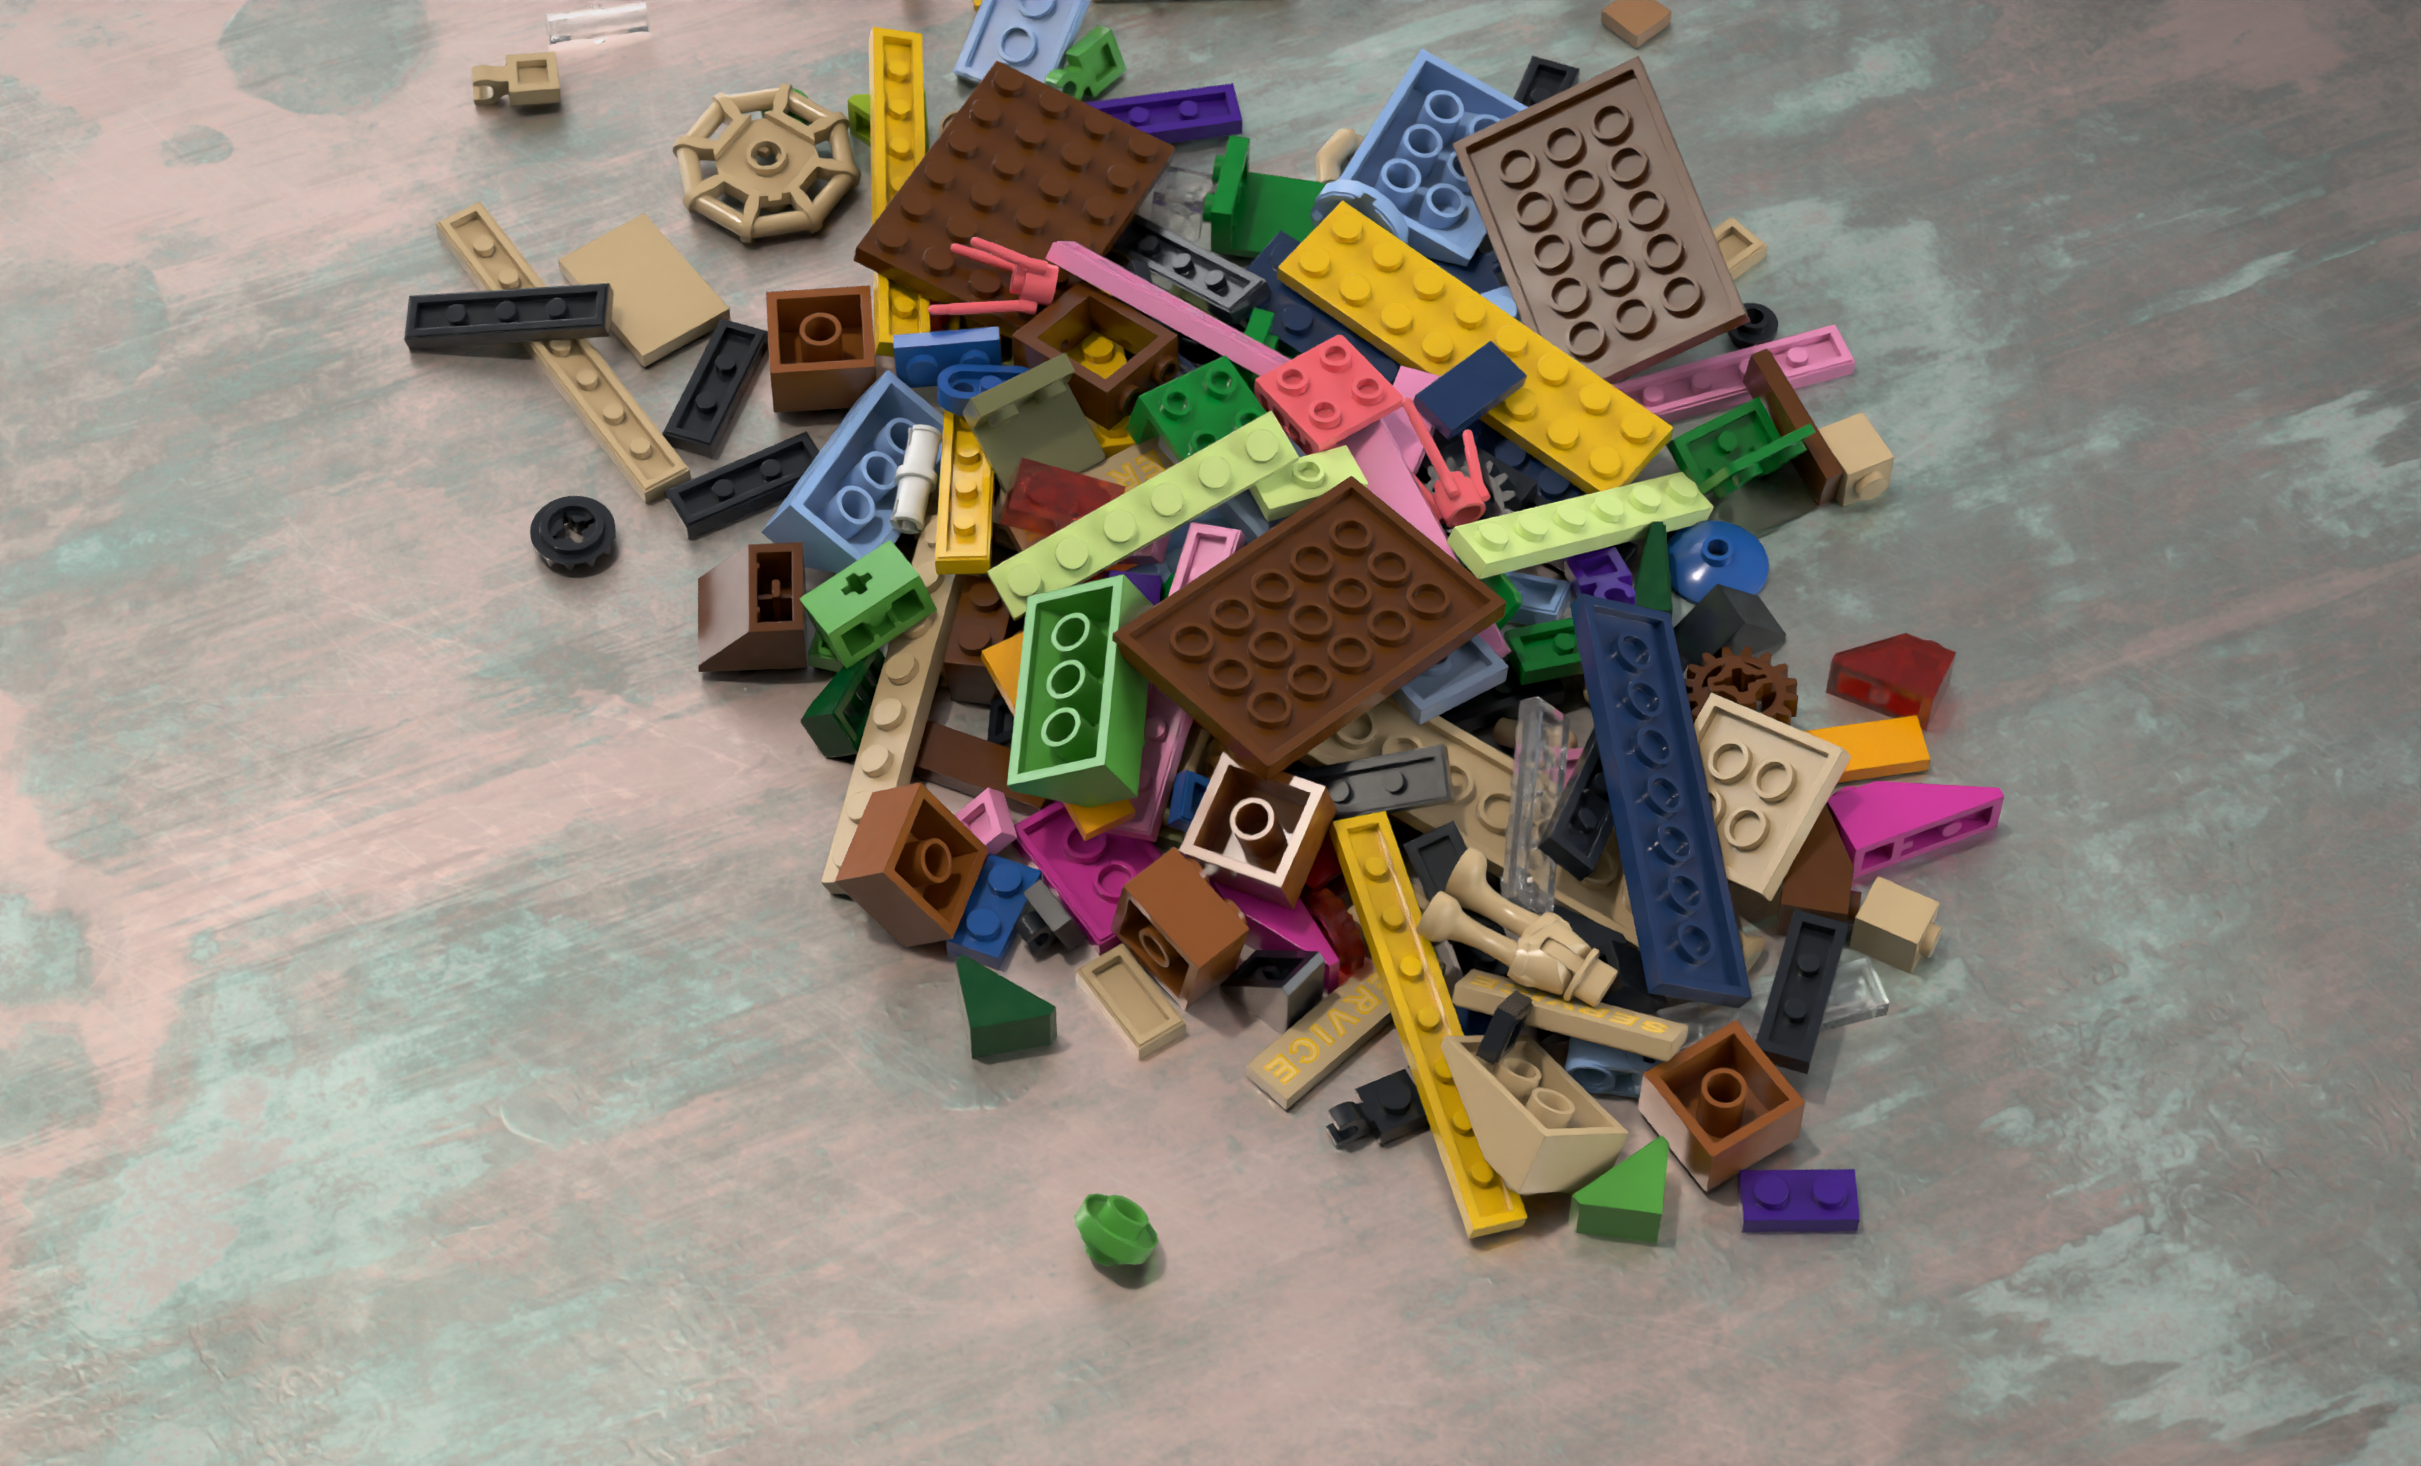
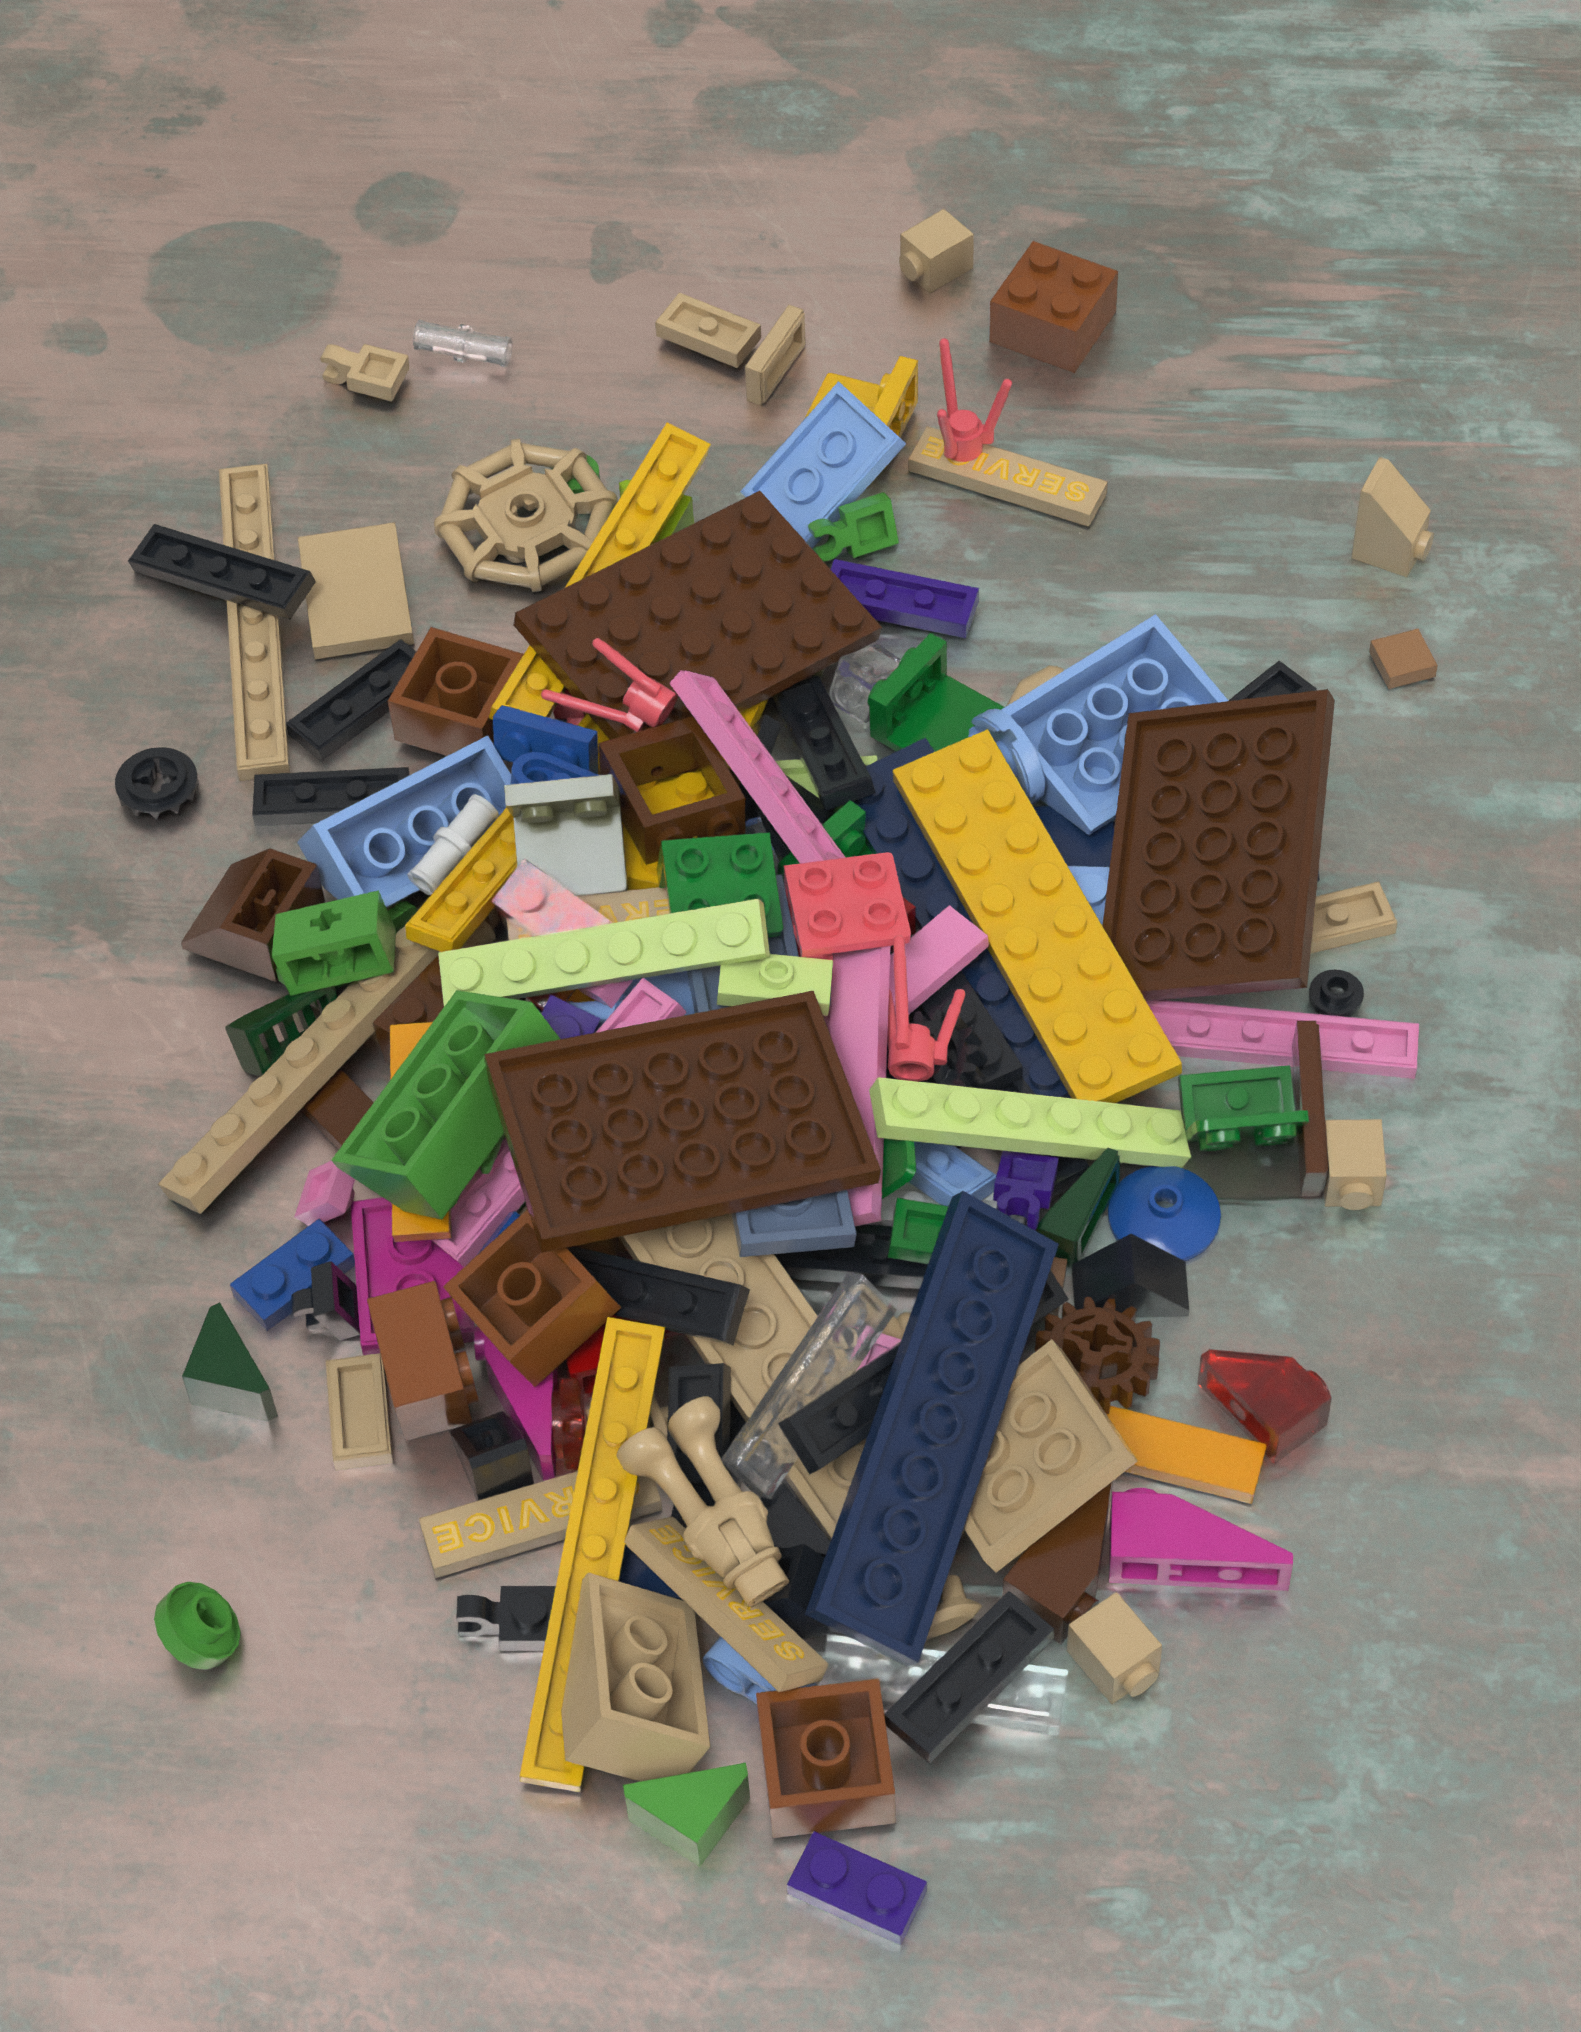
camera: 30 degrees right, 0 degrees up
dark orange brick [835,782,989,947] -> none
dark blue tile [1413,341,1527,441] -> none
black tile [1476,990,1533,1065] -> none

